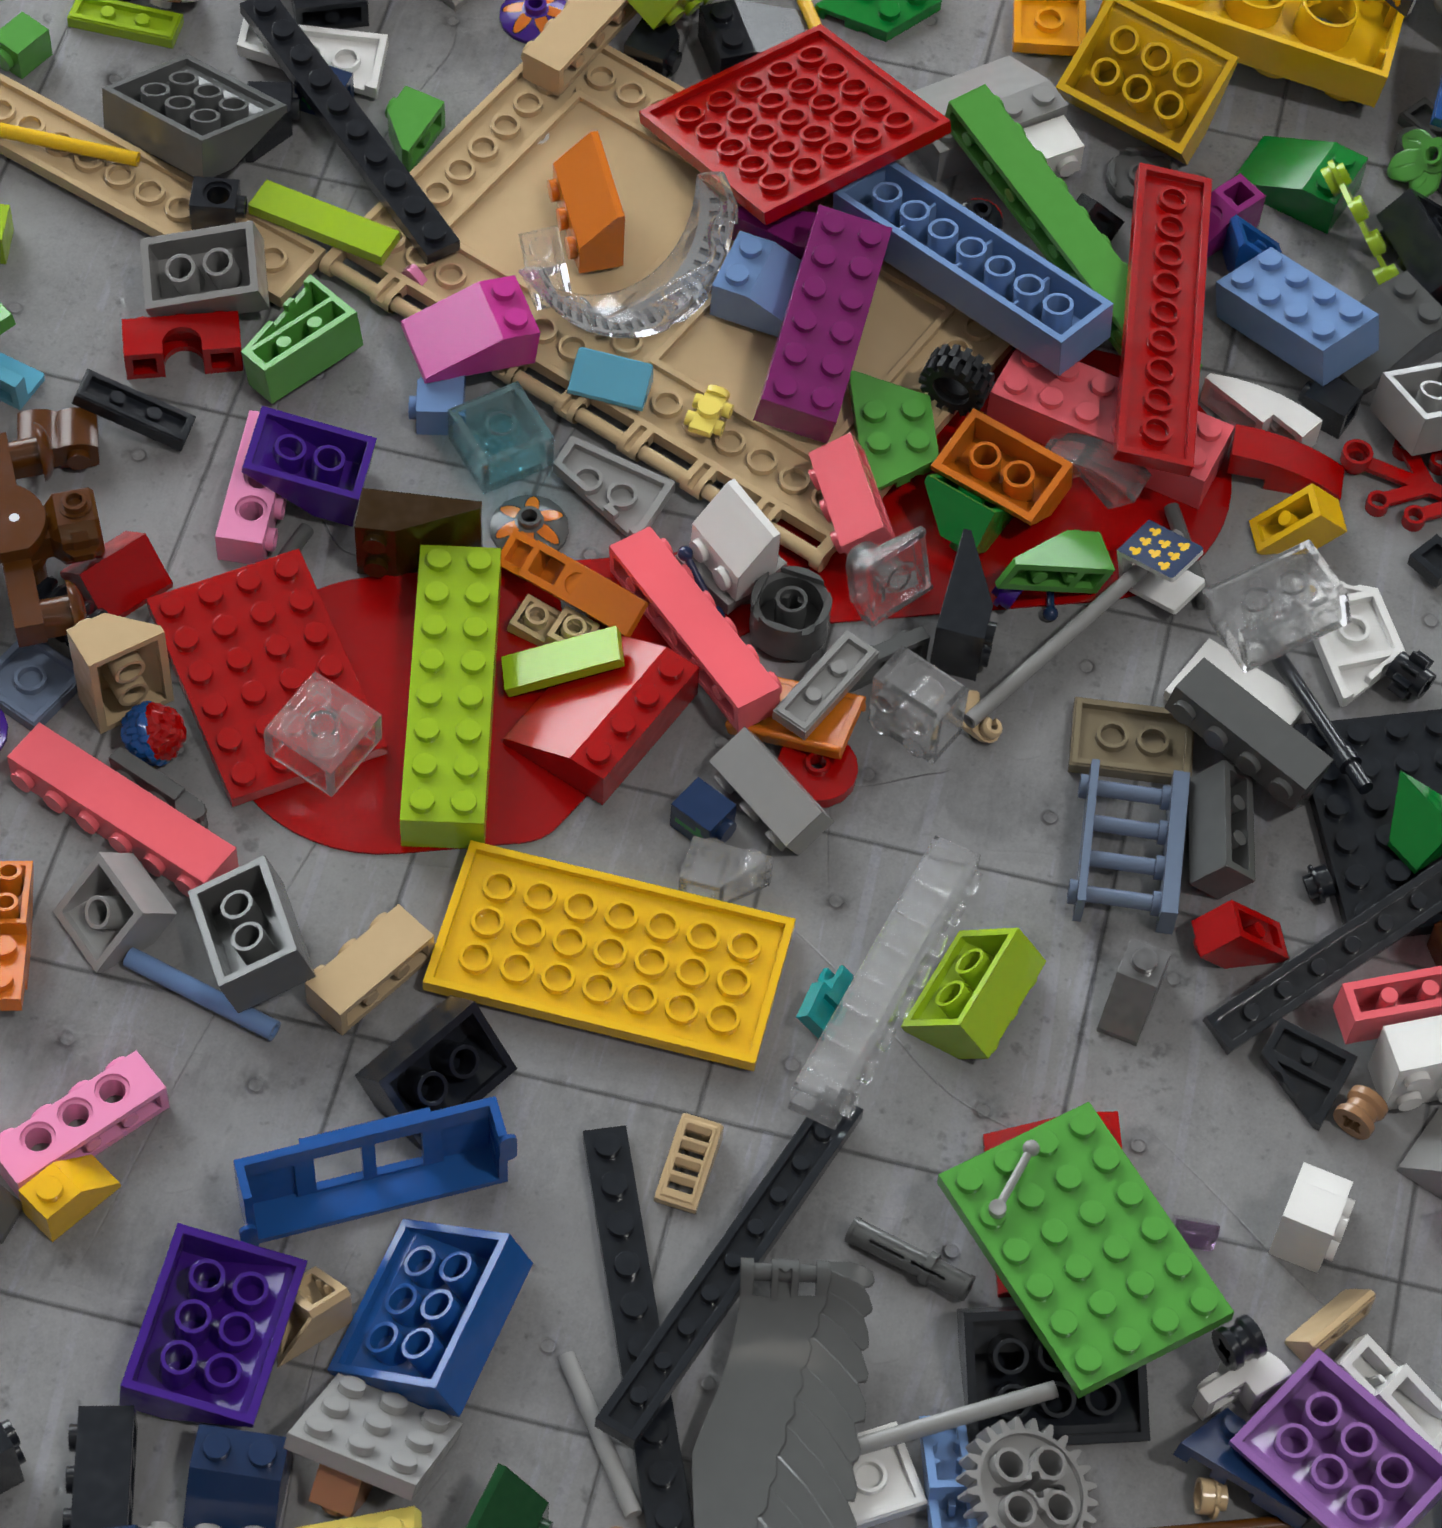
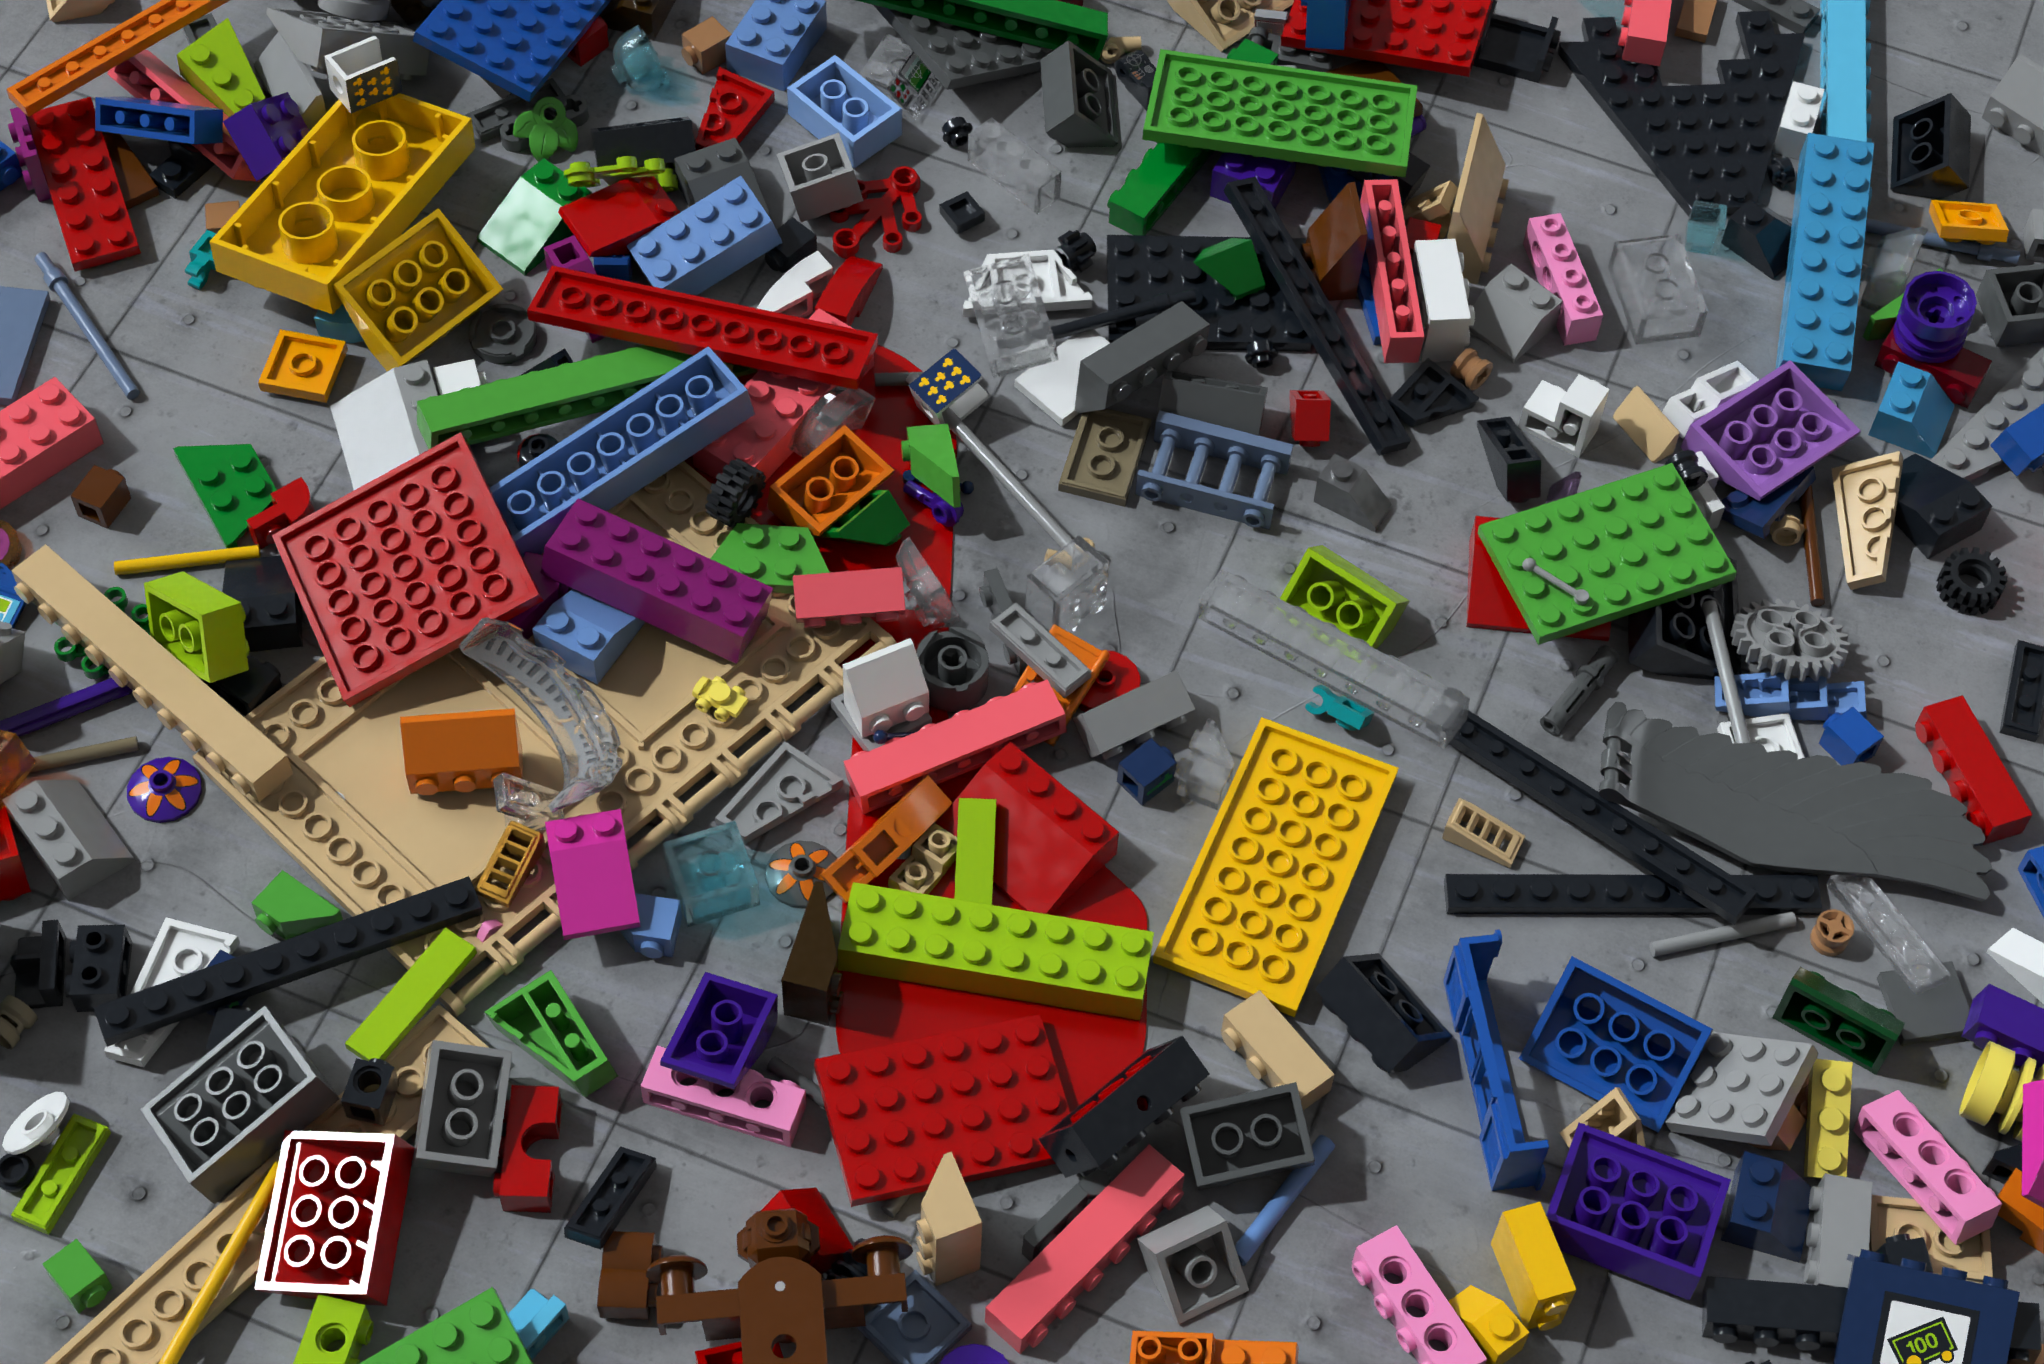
camera: 80 degrees left, 0 degrees up
piece [121,701,187,766] -> none
clear brick [264,671,382,797] -> none
medium azure slope [567,347,654,411] -> none
black slope [929,529,997,681] -> none
yellow slope [1249,483,1347,555] -> none
none -> red brick [246,477,315,549]
none -> red slope [255,1130,415,1306]
none -> pearl gold slope [475,821,546,908]
none -> red slope [558,176,680,257]
none -> black brick [1039,1035,1210,1178]
none -> black slope [1477,416,1541,503]
none -> yellow brick [1491,1202,1577,1331]

